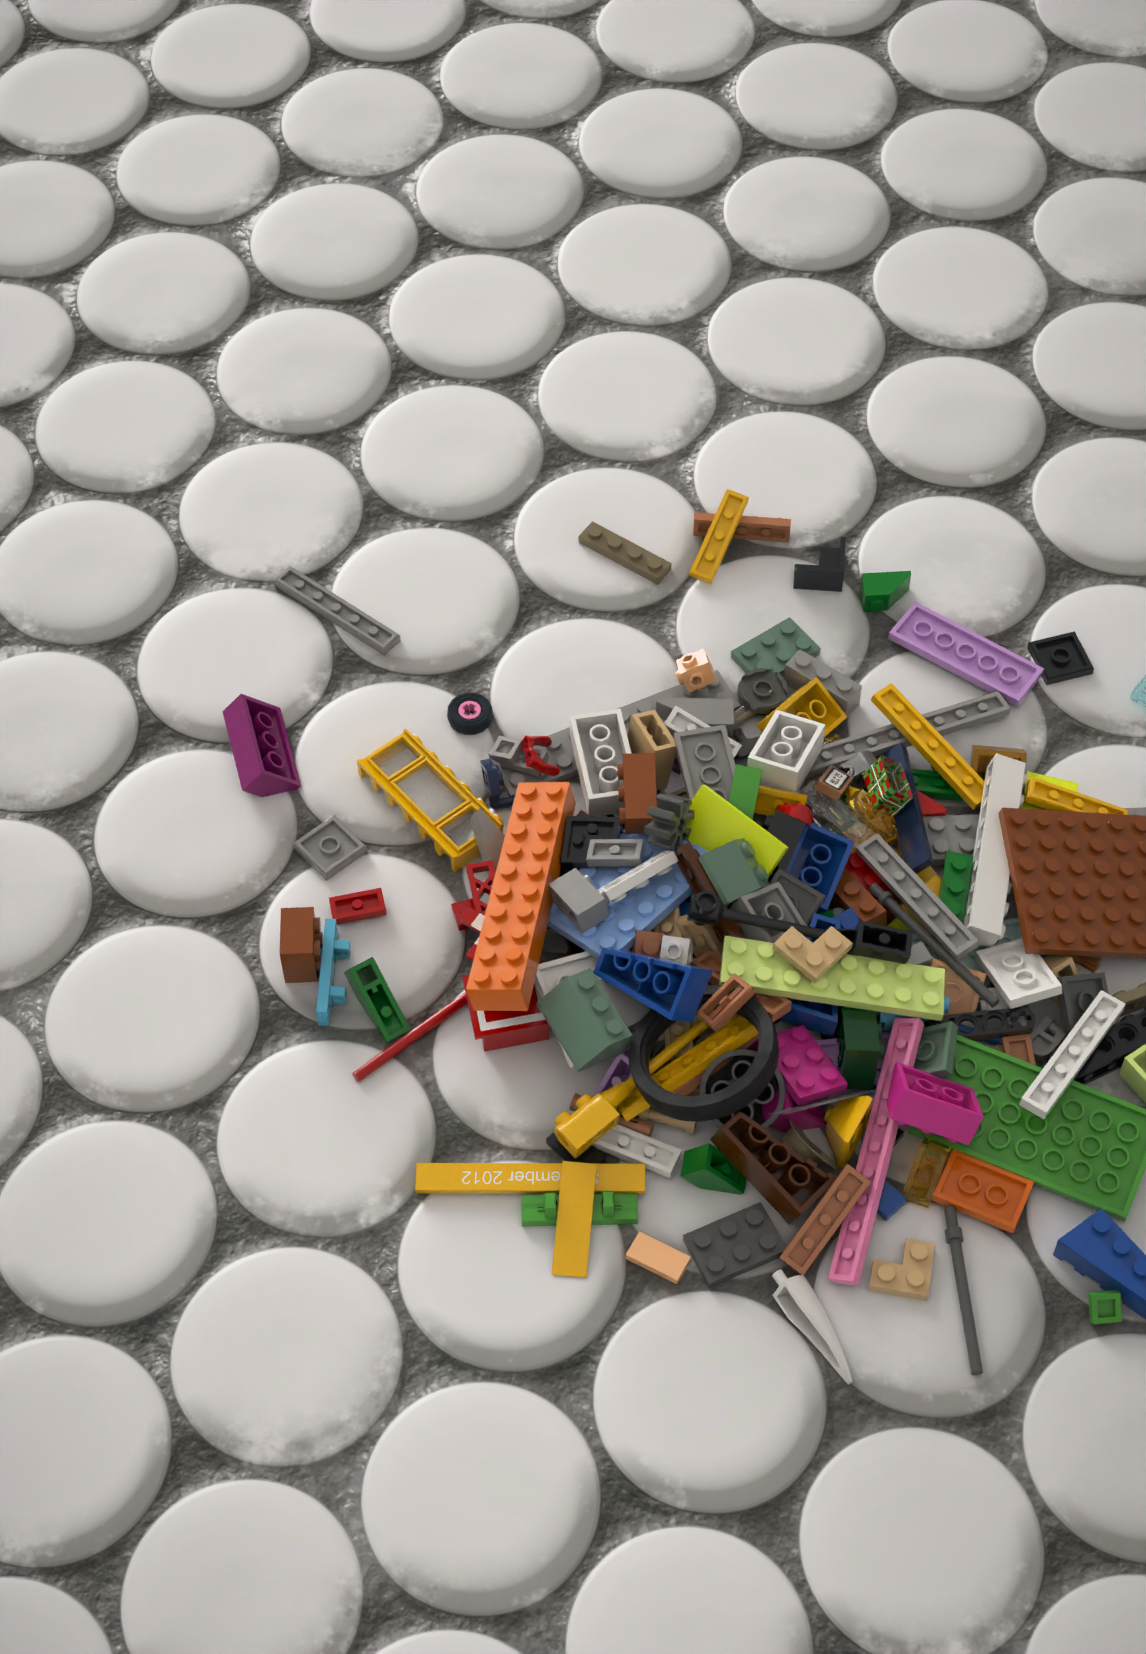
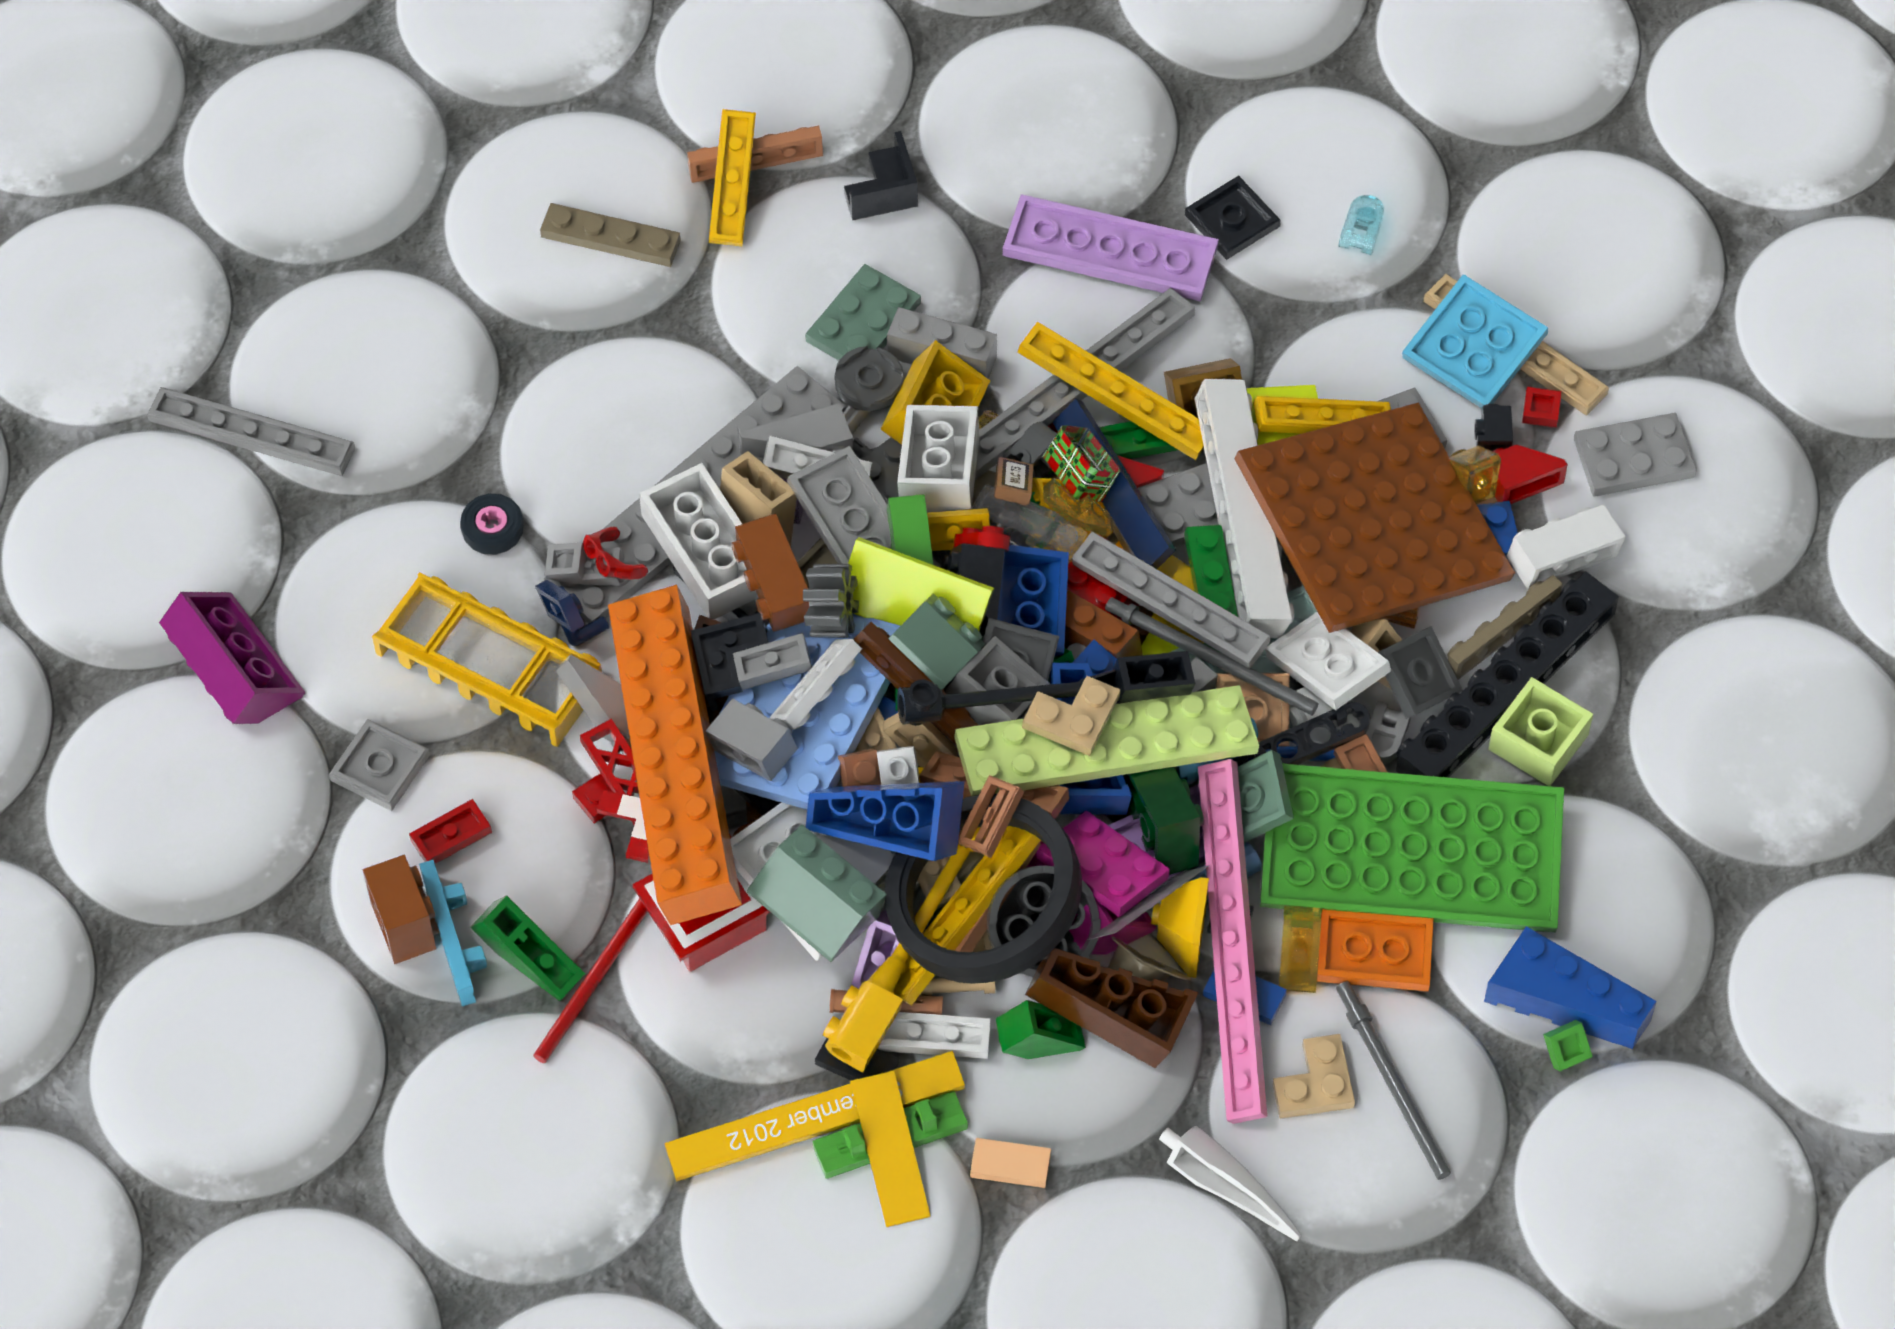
camera: 20 degrees left, 5 degrees up
light nougat brick [675,649,717,693] -> none
dark grey plate [683,1202,786,1288] -> none
nougat plate [778,1164,871,1275] -> none
green slope [860,571,911,612] -> none
dark pink slope [886,1062,983,1145] -> none
white plate [1019,990,1126,1119] -> none

